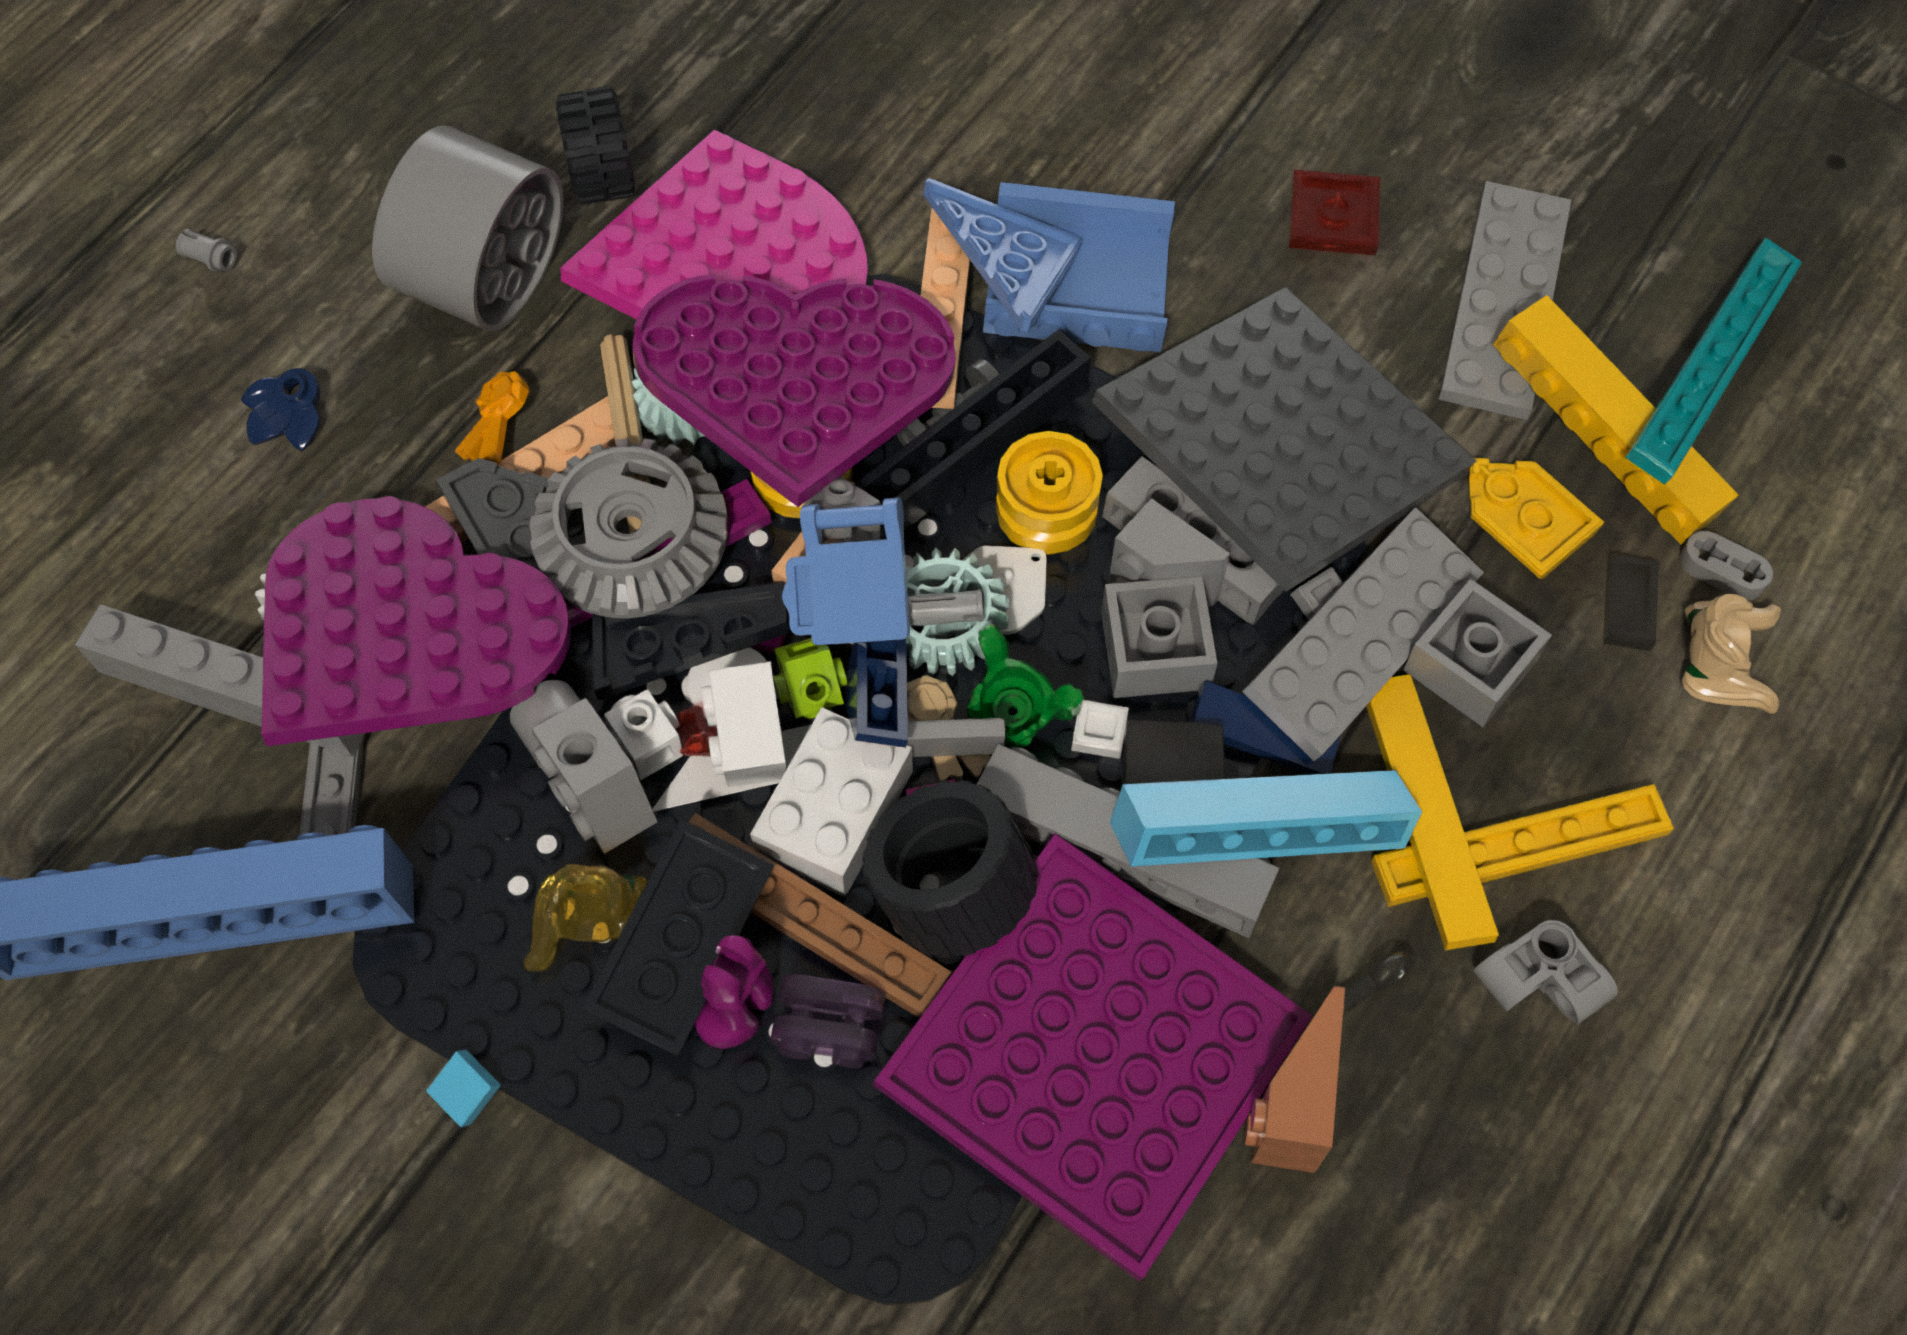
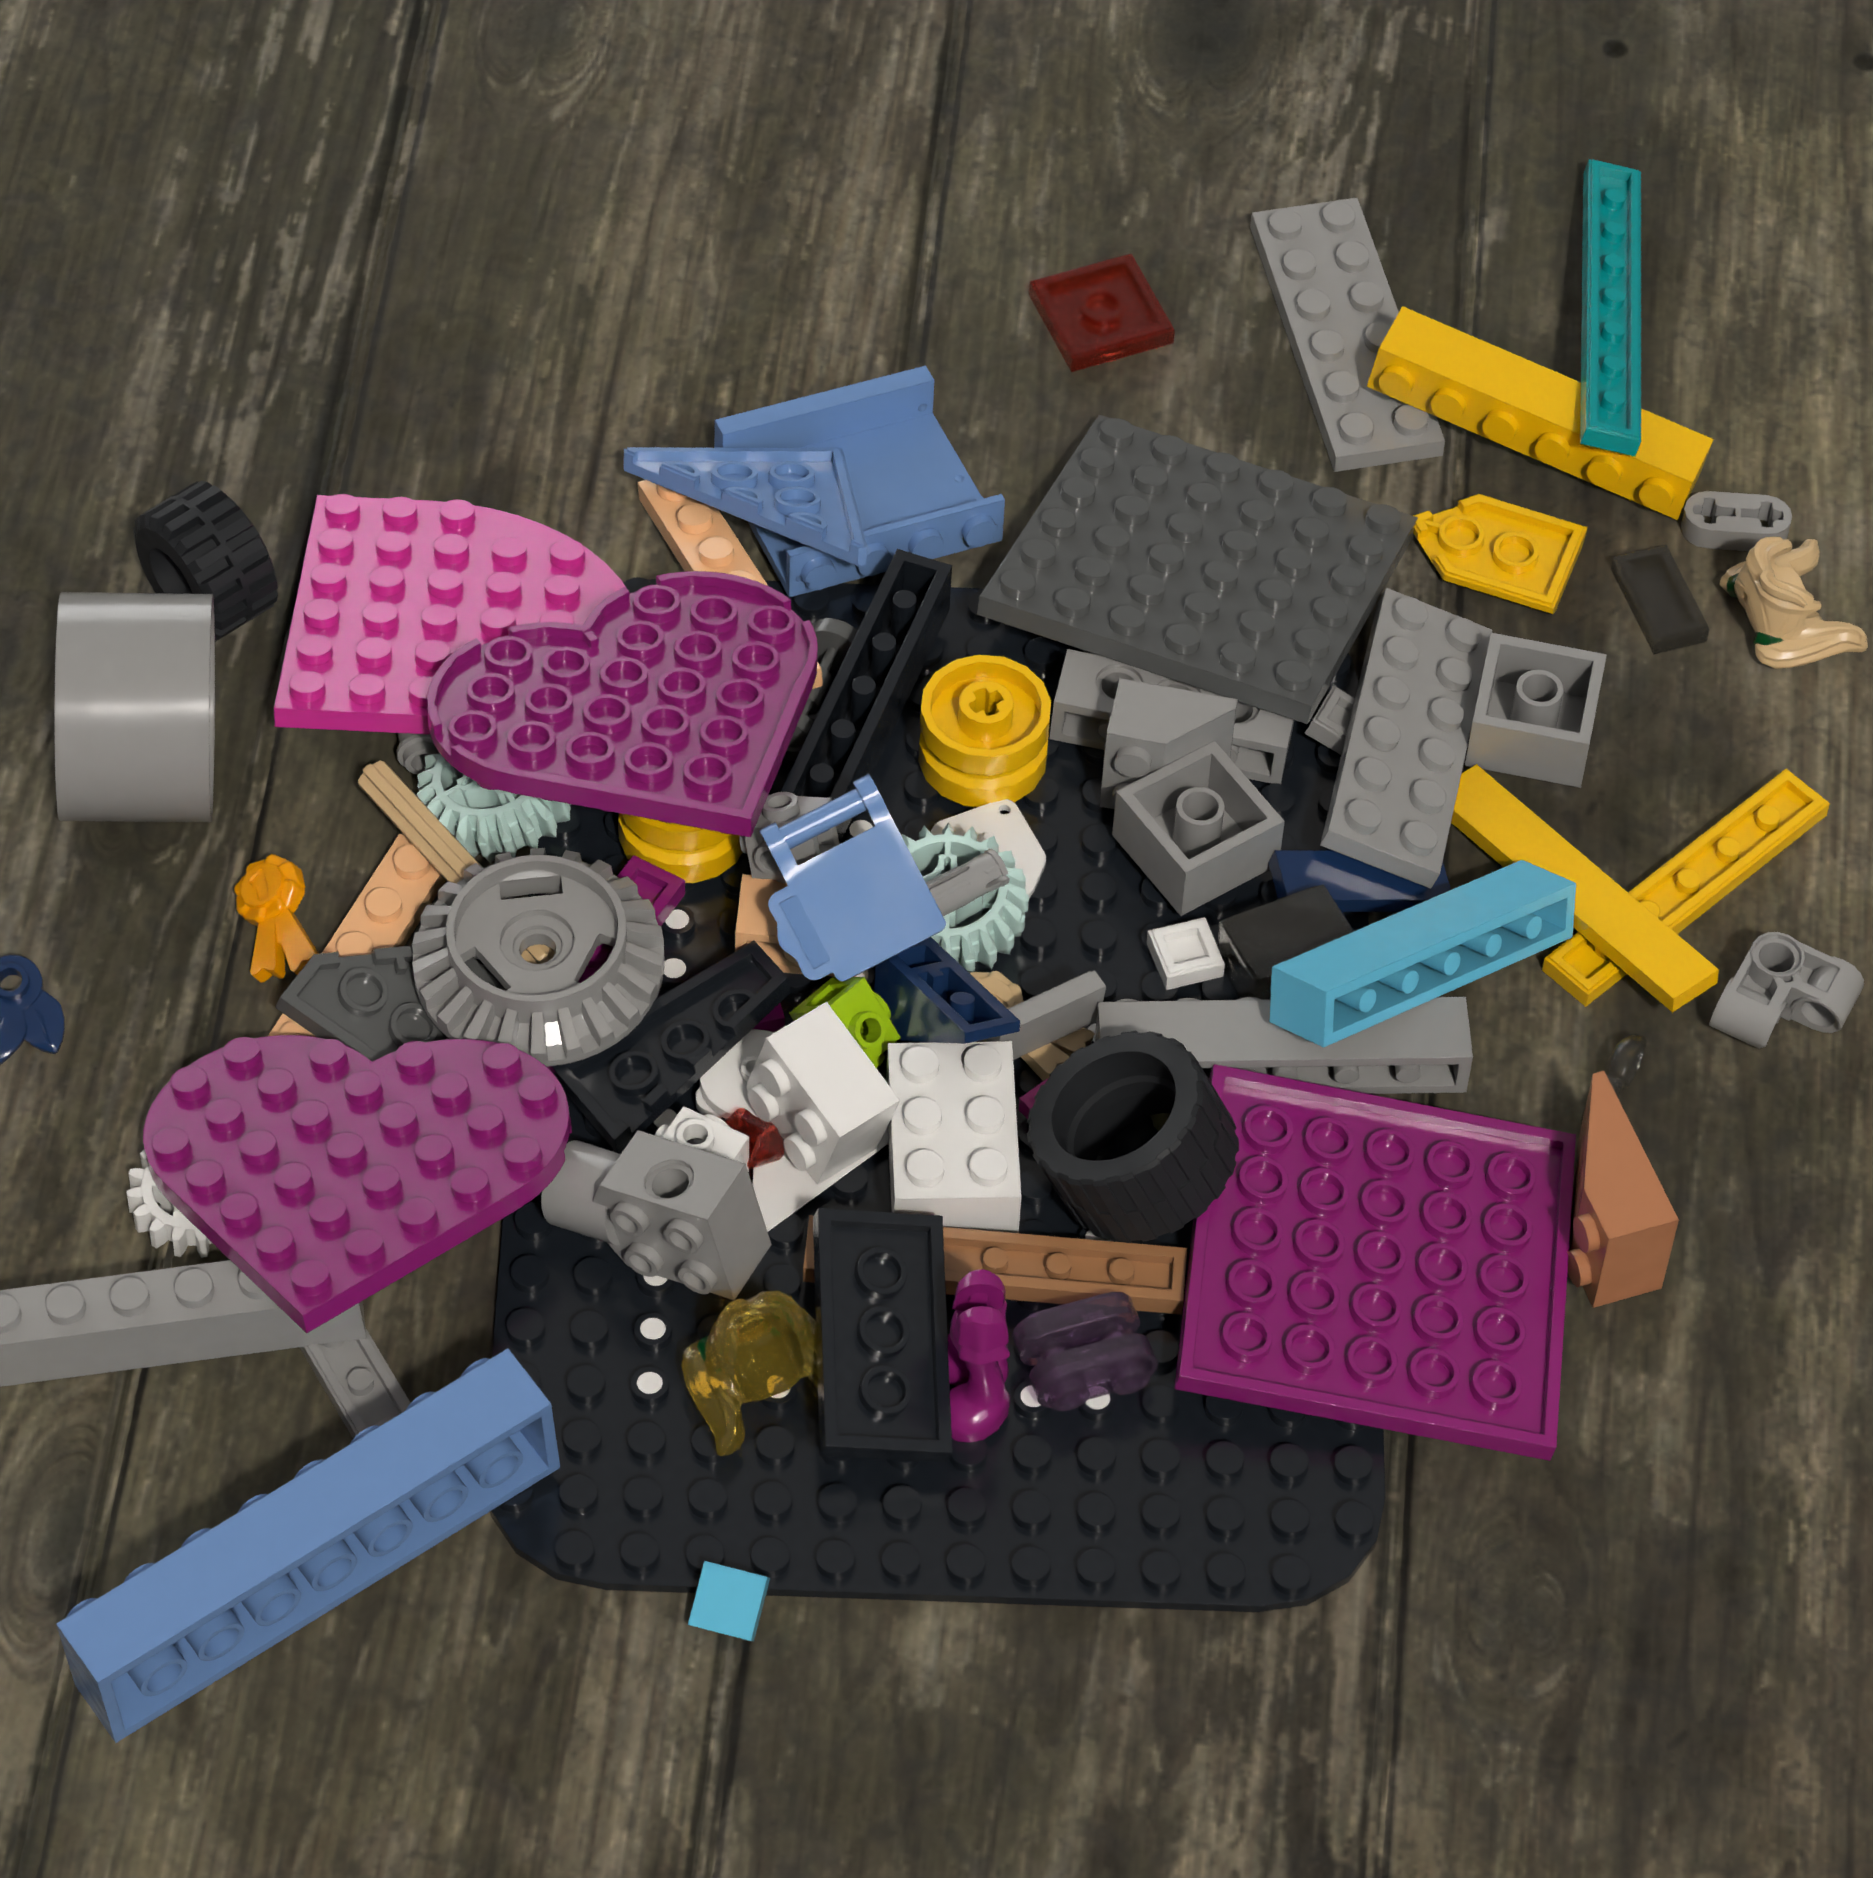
camera: 30 degrees left, 10 degrees down
green hair [967,625,1084,749] -> none

